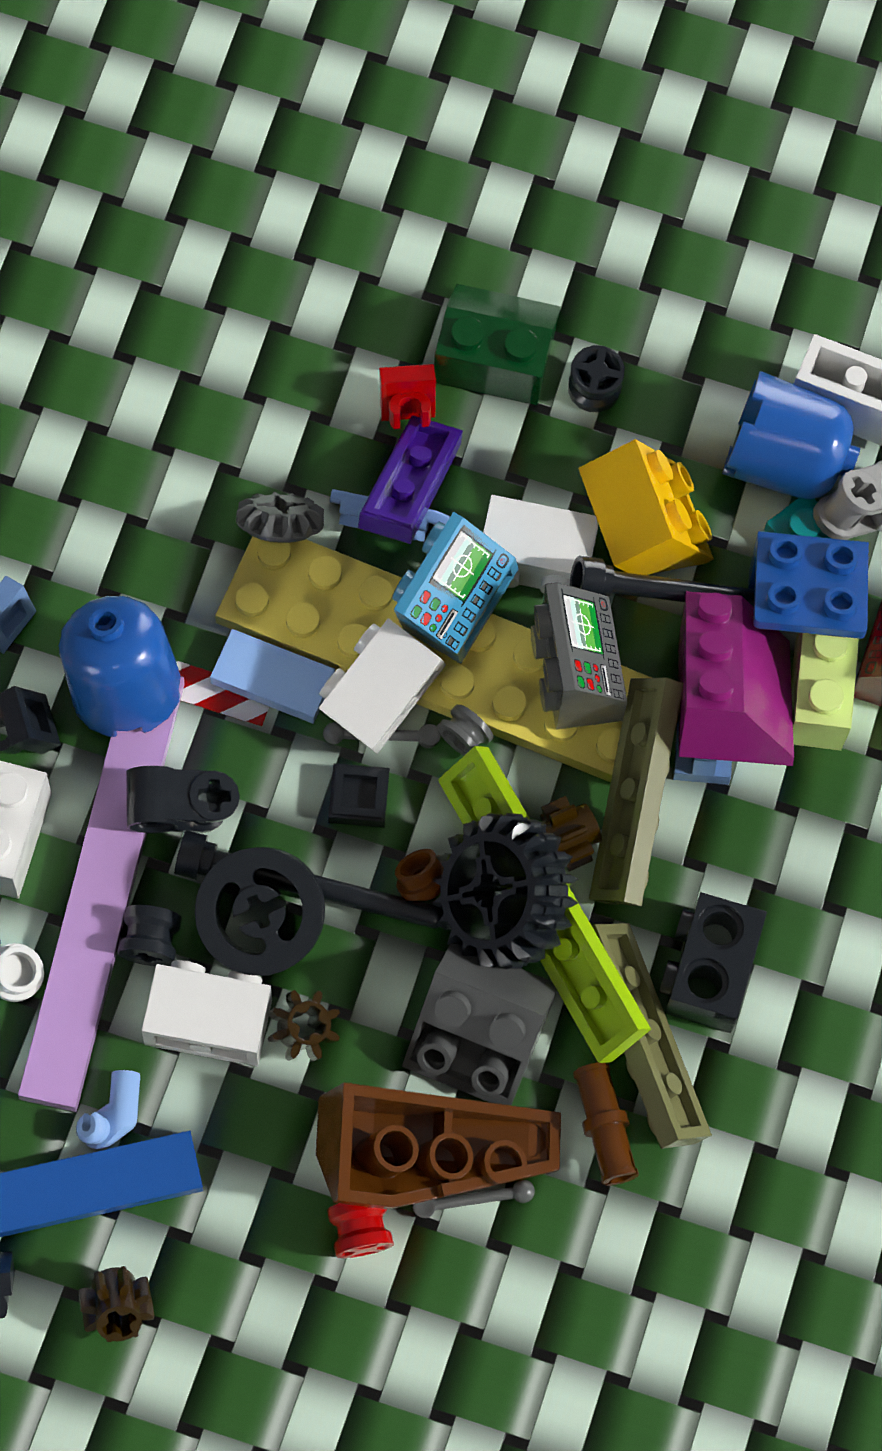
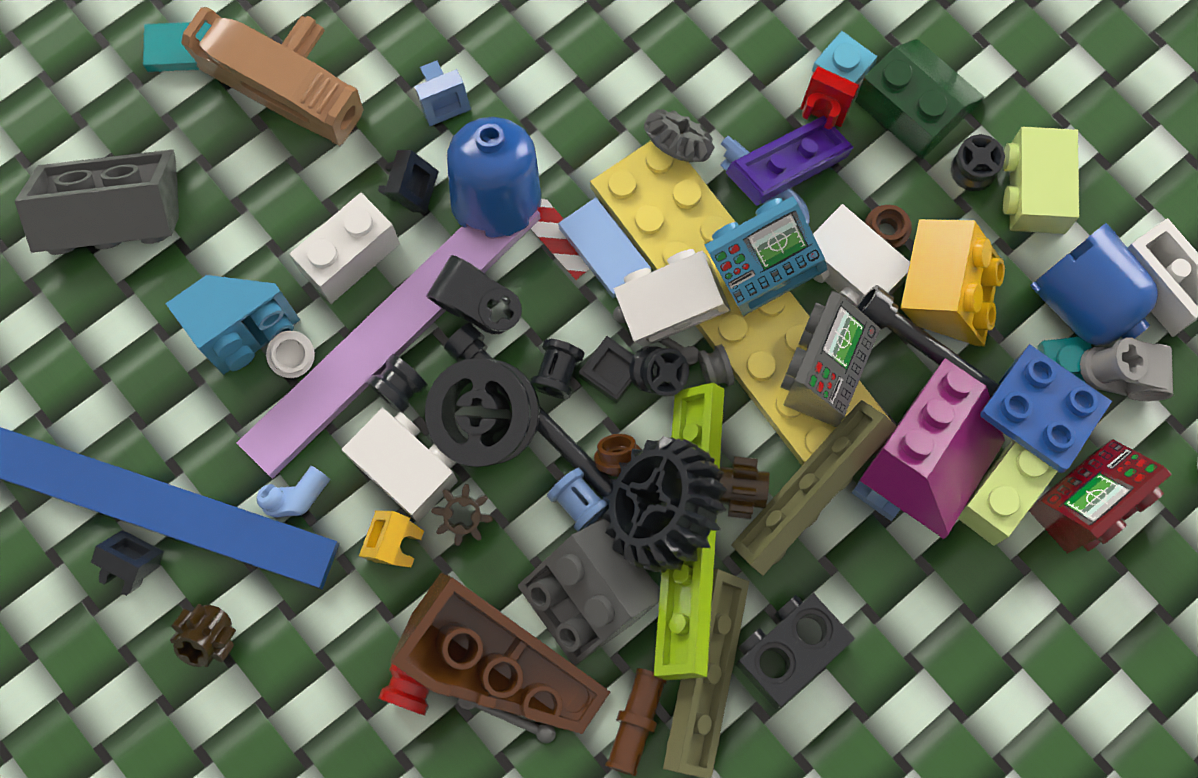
camera: 40 degrees right, 5 degrees up
none -> yellow tile [359,510,424,568]
none -> black bush [530,339,585,399]
none -> medium blue bush [547,467,609,531]
none -> black wheel [629,346,689,397]
none -> medium azure plate [812,31,877,84]
none -> reddish brown plate [865,205,912,249]
none -> yellowish green brick [1003,127,1079,234]

